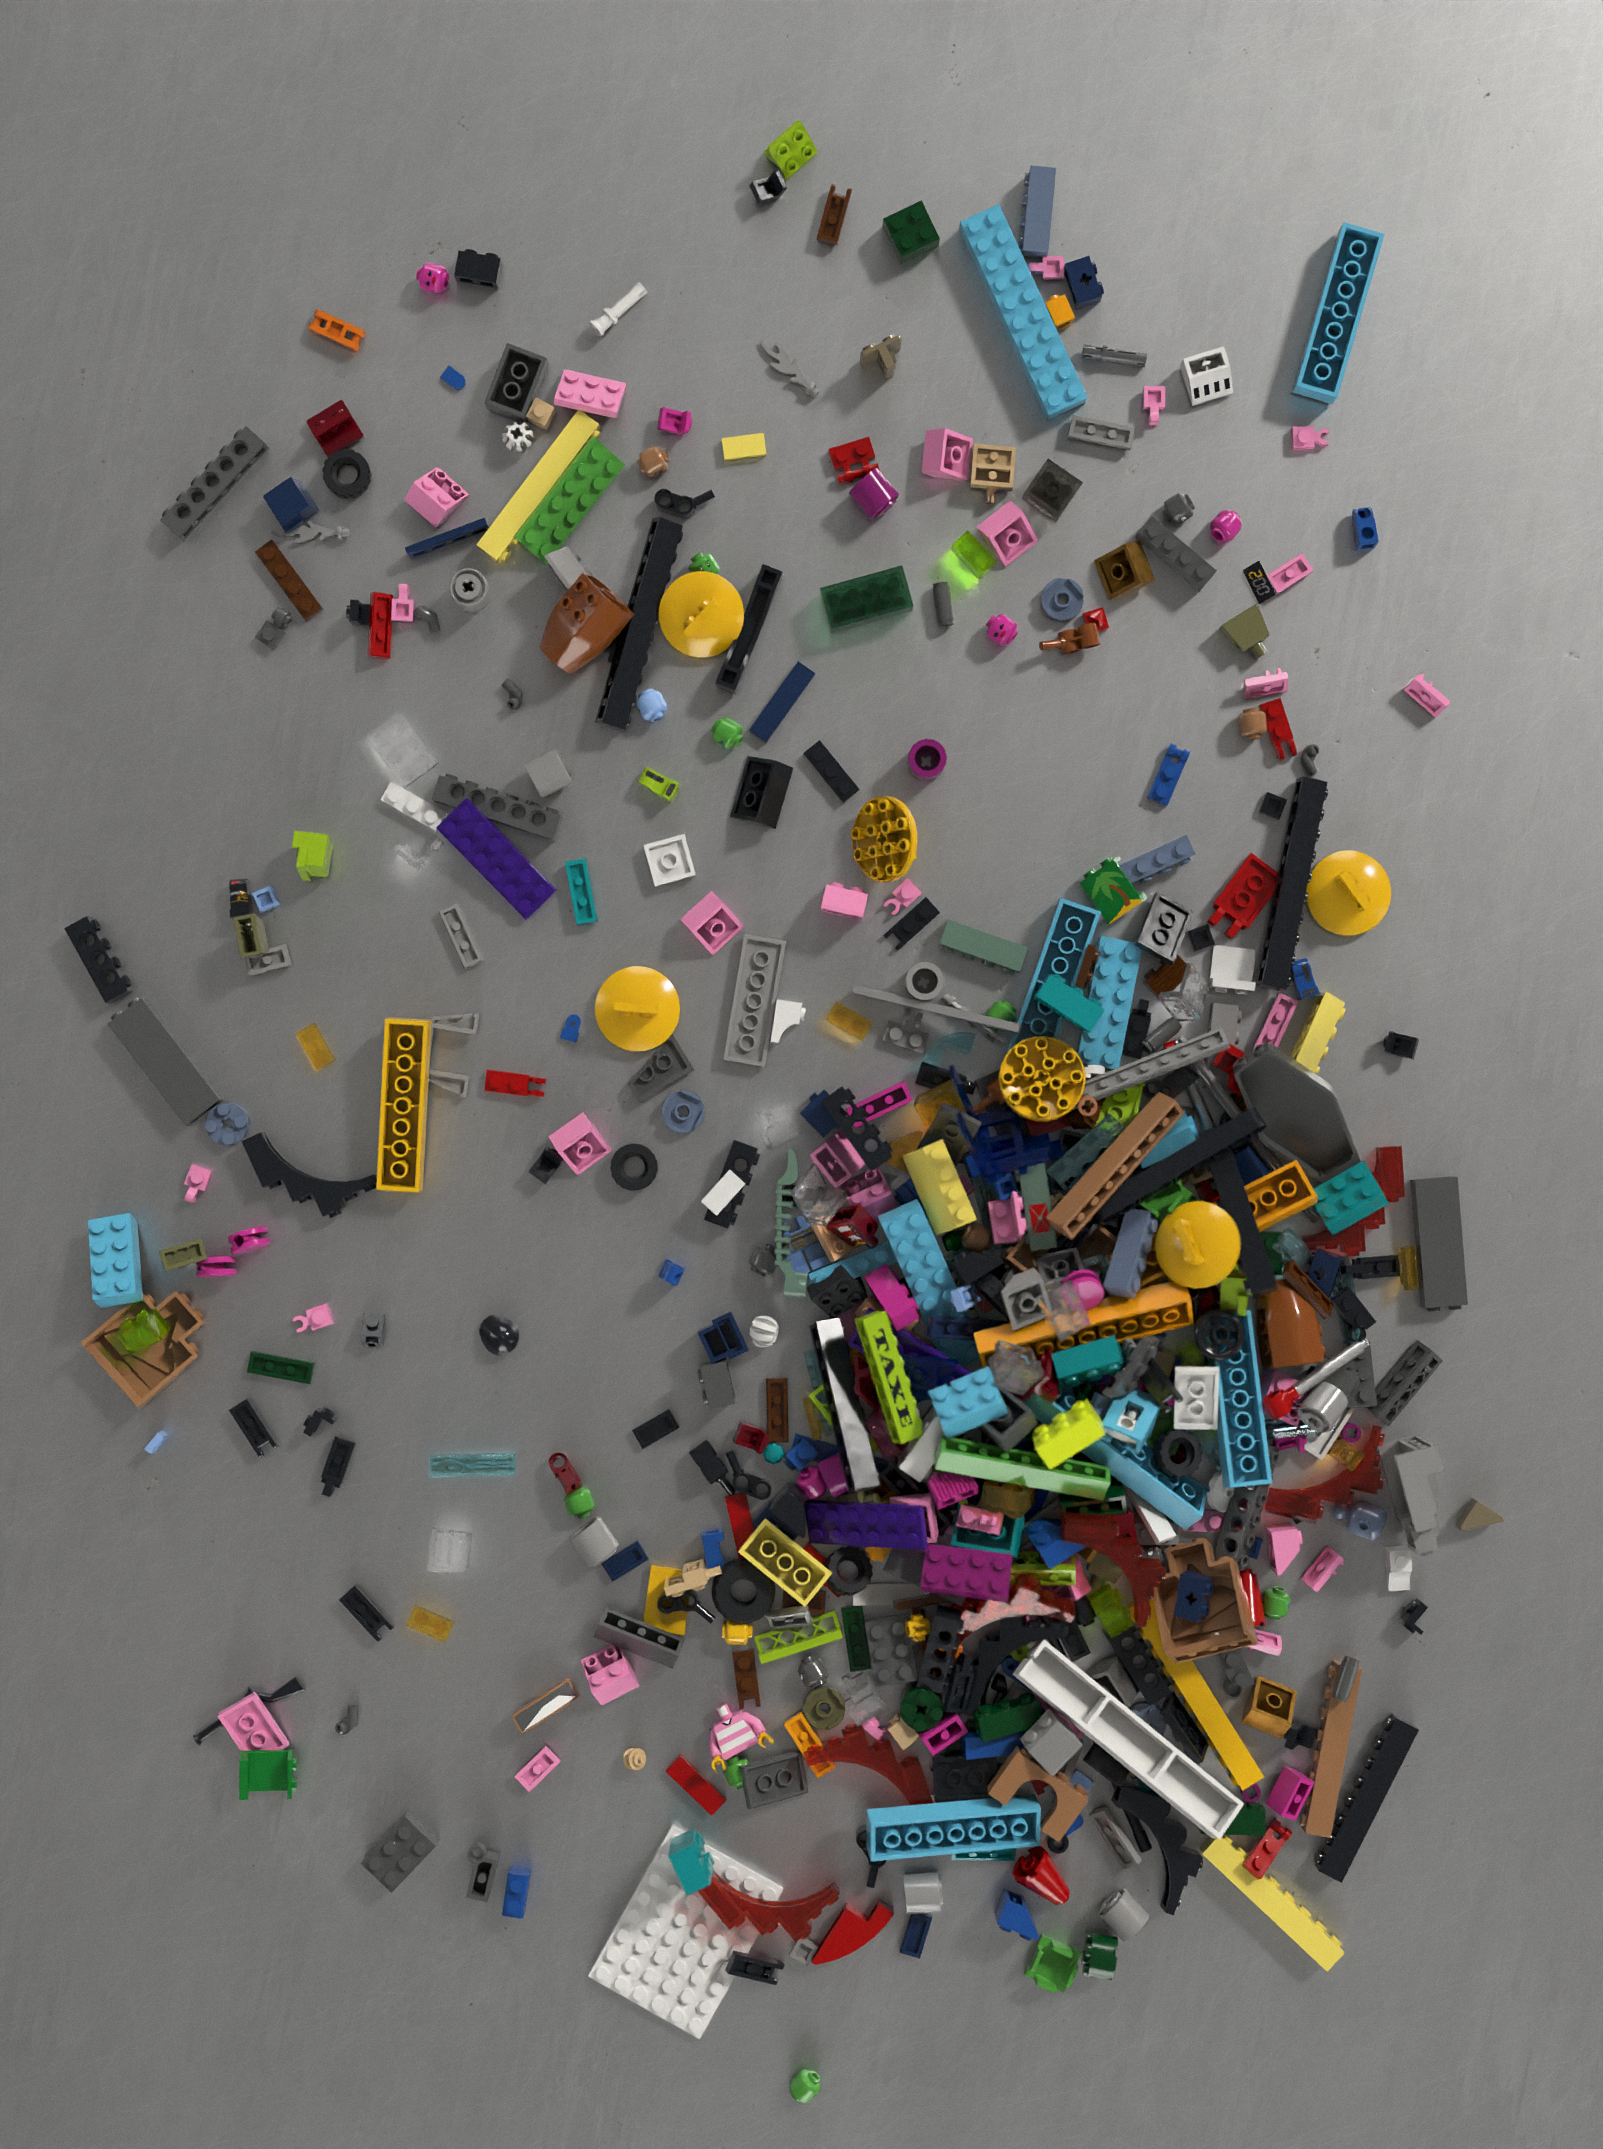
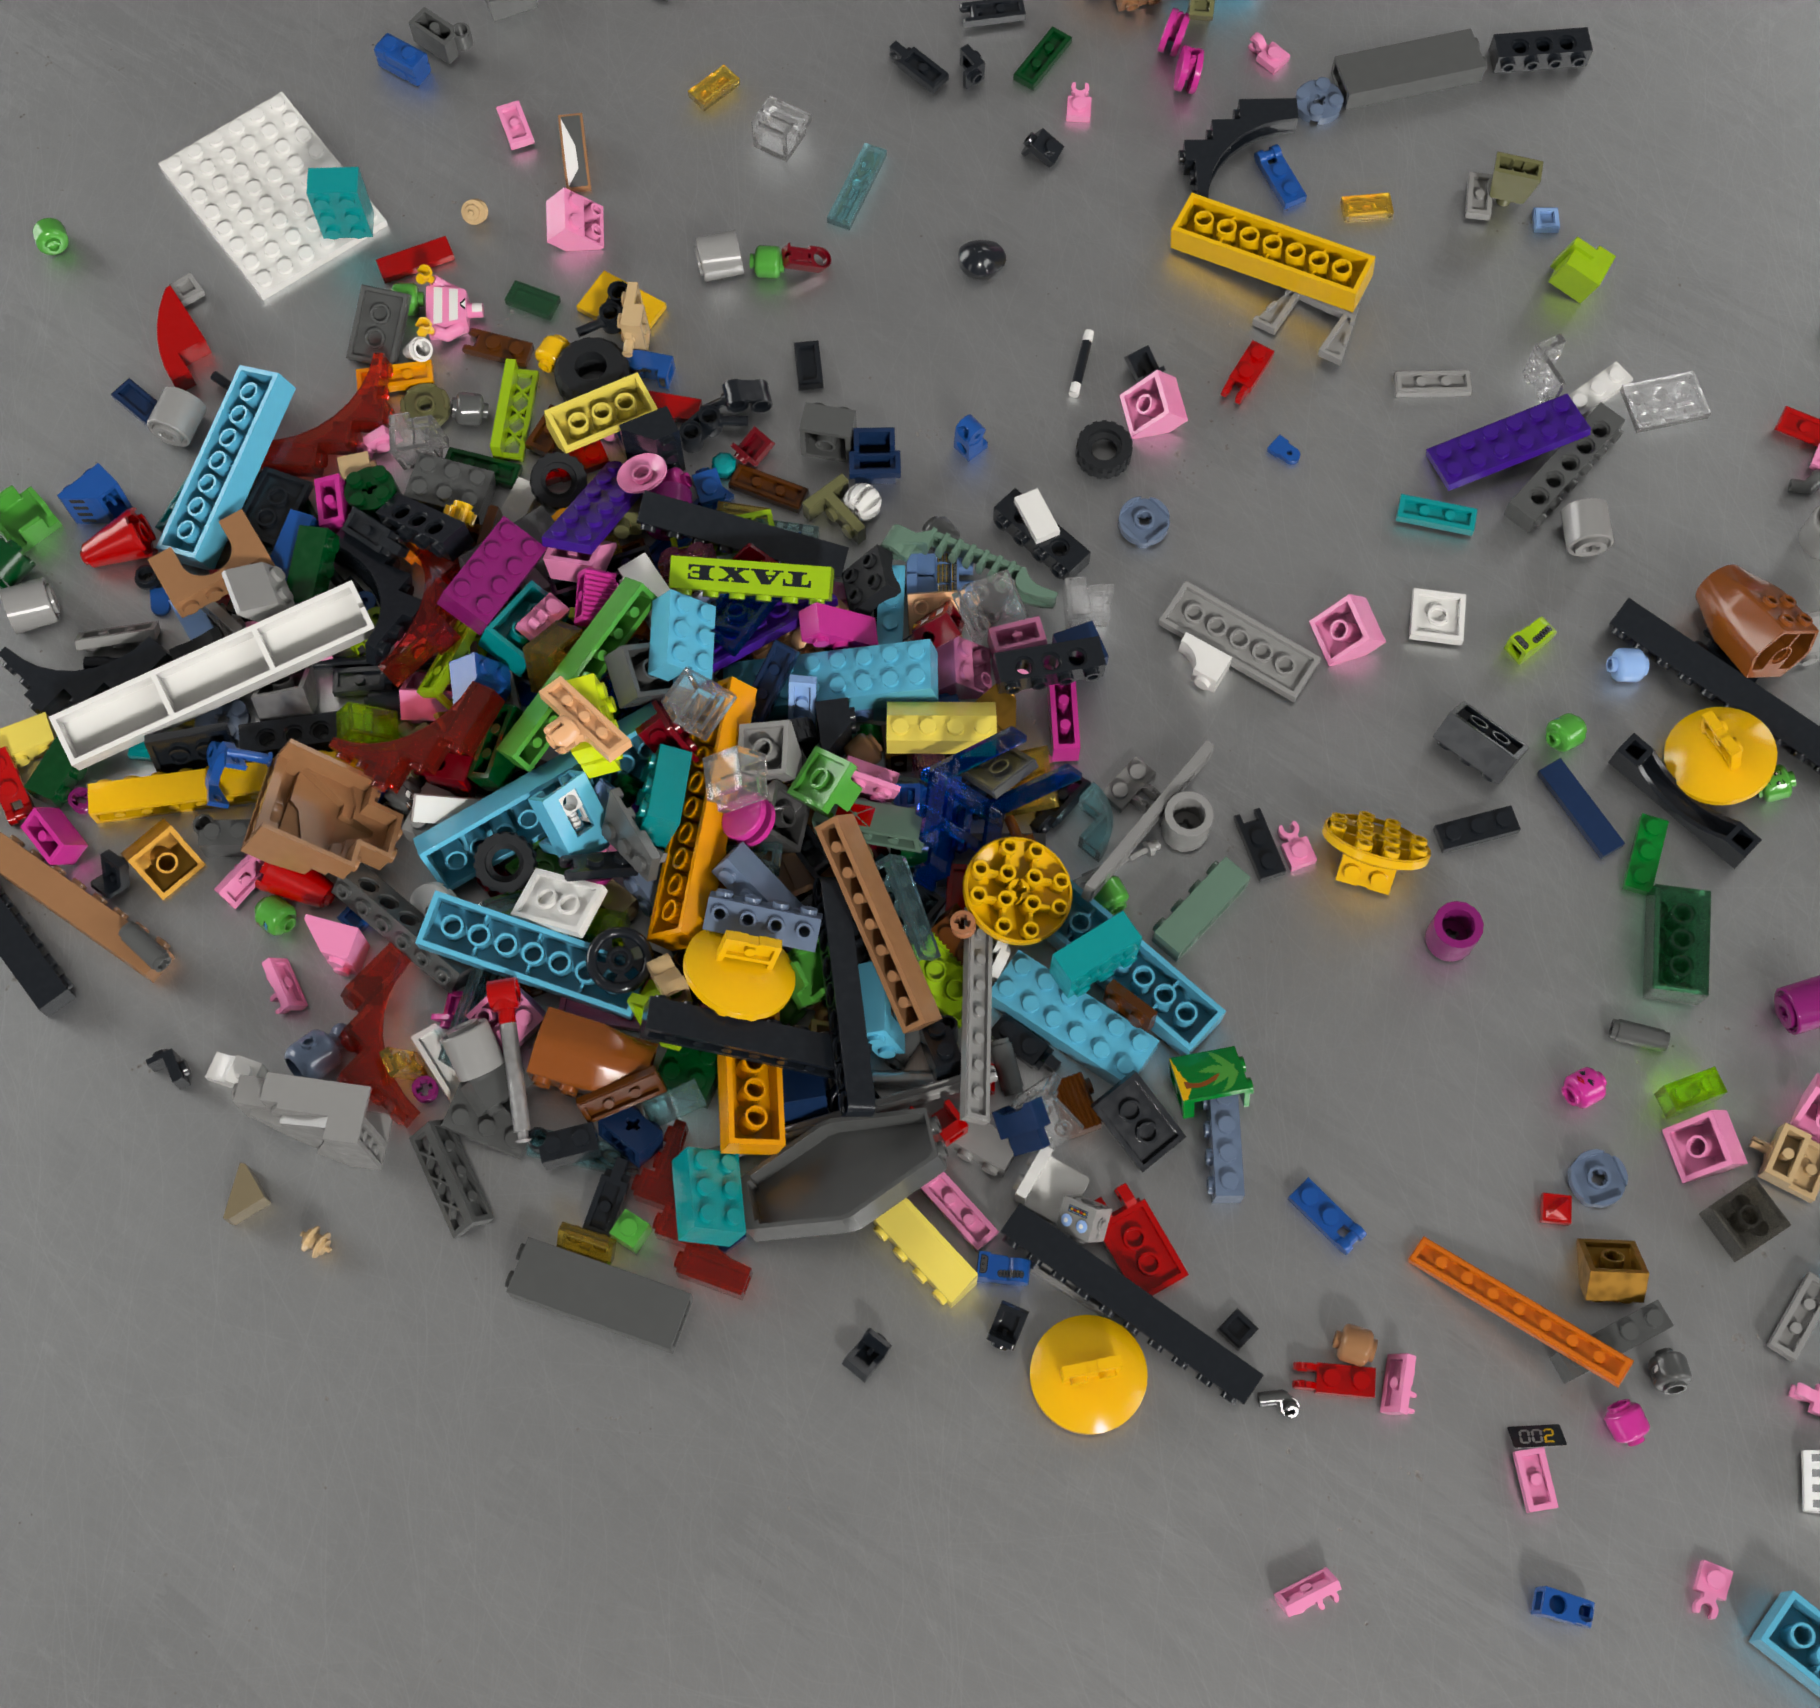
camera: 115 degrees right, 20 degrees down
black leg [229,879,253,919] -> none
black hinge [339,1585,394,1642] -> none
dark grey arm [501,678,522,710] -> none
dark grey brick [594,1607,685,1669] -> none
yellow bracket [595,966,680,1051] -> none
dark blue tile [601,1540,649,1582] -> none
dark grey wing [628,1034,694,1103] -> none
clear red arch [698,1871,840,1942] -> none
black hinge [725,1950,785,1985] -> none
light grey tile [766,1605,813,1630] -> none
bright pink slope [821,882,868,920] -> none
clear yellow plate [826,1001,873,1041] -> none
dark orange beam [1039,623,1100,655] -> none
dark blue brick [1174,1571,1213,1623] -> none
bright pink plate [1181,1509,1226,1532] -> none
black tile [1187,924,1215,951] -> none
olive torso [1219,604,1270,659] -> none
none -> blue piece [205,741,273,809]
none -> tan wheel [300,1226,332,1258]
none -> white cone [402,336,433,362]
none -> clear green tile [504,280,561,321]
none -> light nougat plate [539,676,632,763]
none -> bright green brick [609,1208,653,1255]
none -> bright pink dish [617,453,667,494]
none -> tan leg [646,953,692,1002]
none -> sand blue brick [702,888,823,952]
none -> bright green panel [787,746,862,819]
none -> olive bracket [802,473,866,545]
none -> black bracket [986,1300,1029,1351]
none -> dark blue piece [992,1096,1051,1157]
none -> light grey head [1056,1195,1113,1244]
none -> black bar [1069,329,1094,398]
none -> blue plate [1254,144,1307,210]
none -> orange tile [1408,1236,1634,1388]
none -> green plate [1622,813,1669,897]

